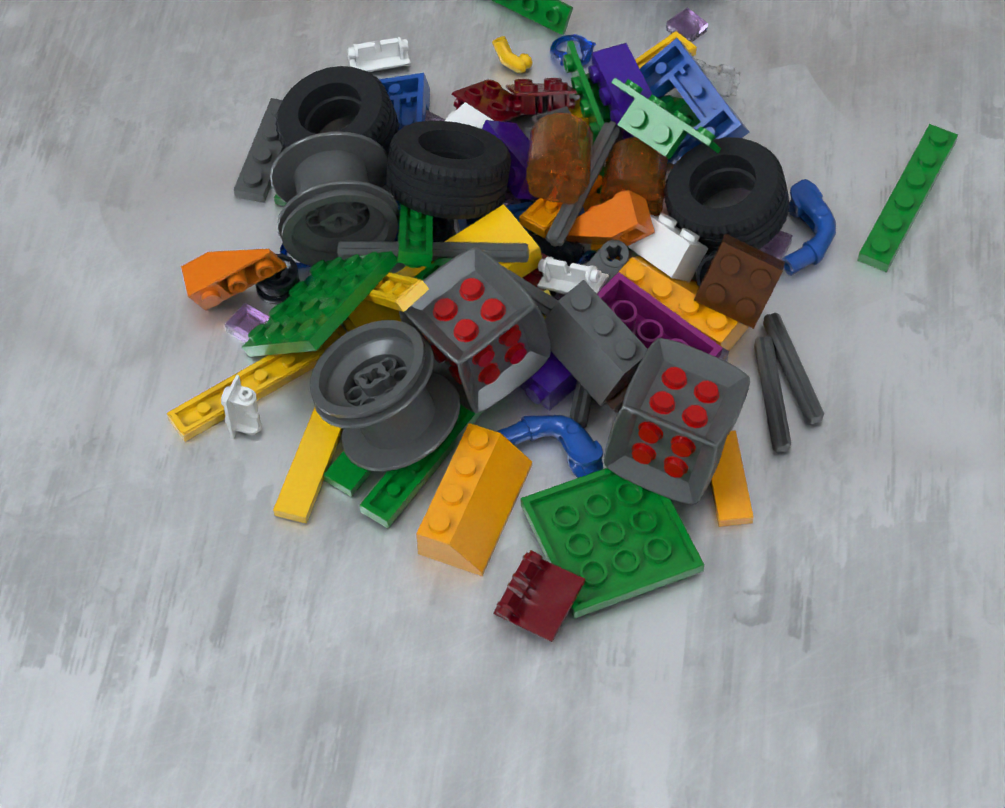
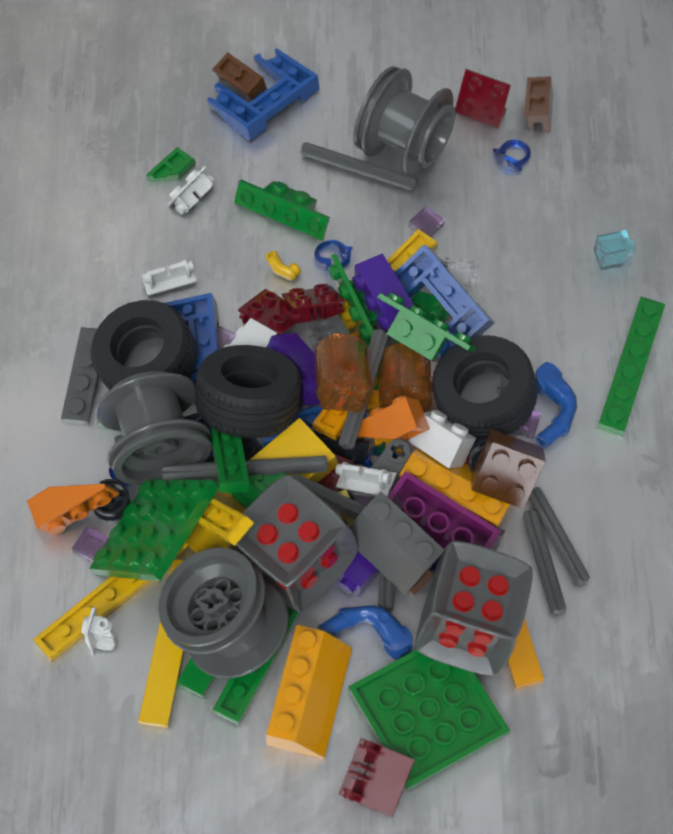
camera: 10 degrees left, 5 degrees up
none -> clear light blue brick [593,230,636,270]

